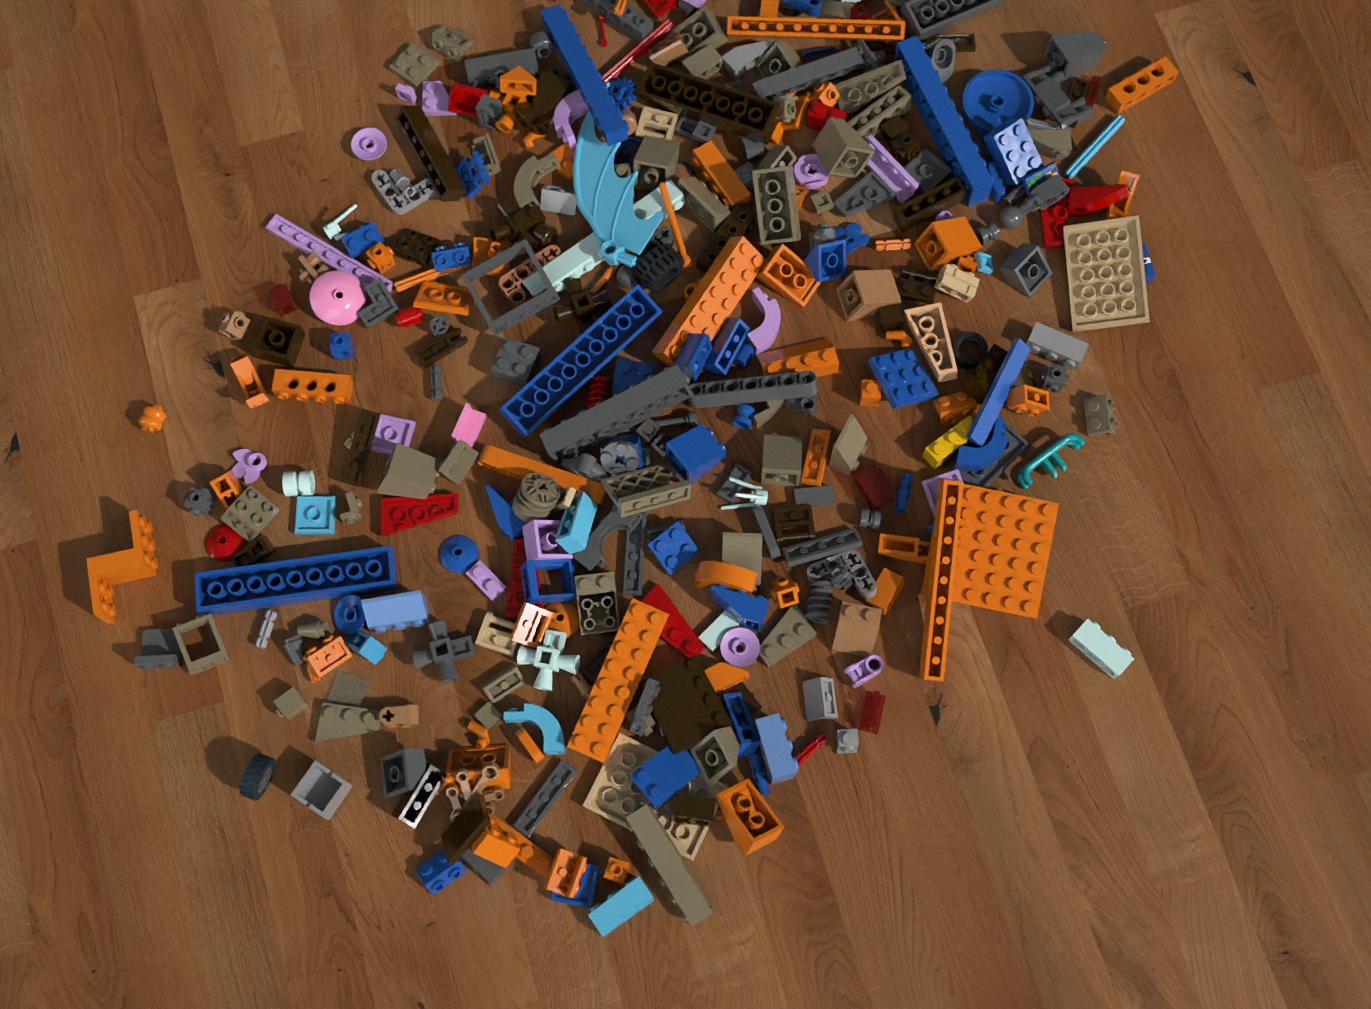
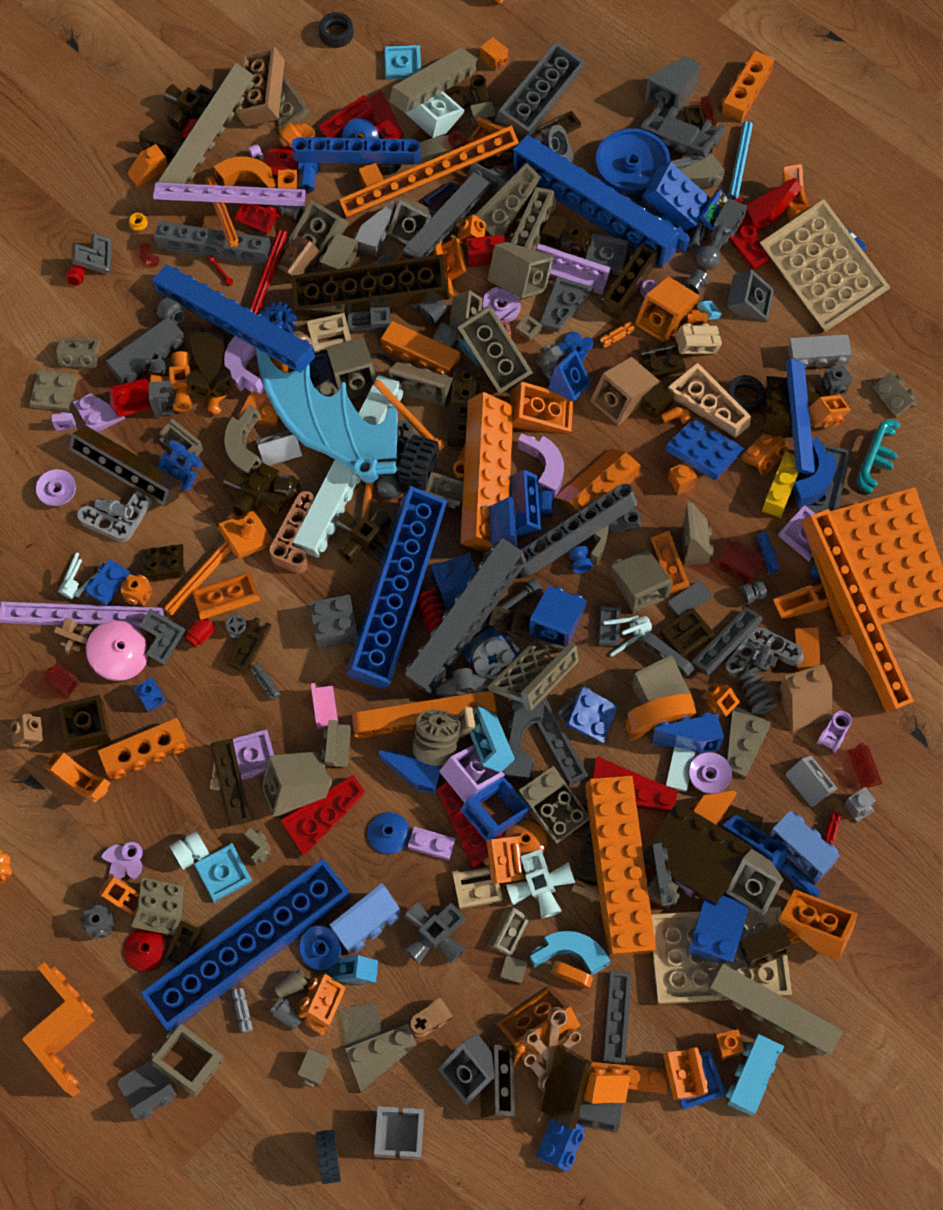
camera: 30 degrees left, 5 degrees down
blue bracket [431,242,471,271] -> none
dark grey window [461,239,560,336] -> none
orange arm [467,720,490,749] -> none
orange slope [500,66,537,95] -> none
dark tan brick [773,96,798,123] -> none
none -> dark tan bracket [423,472,464,509]

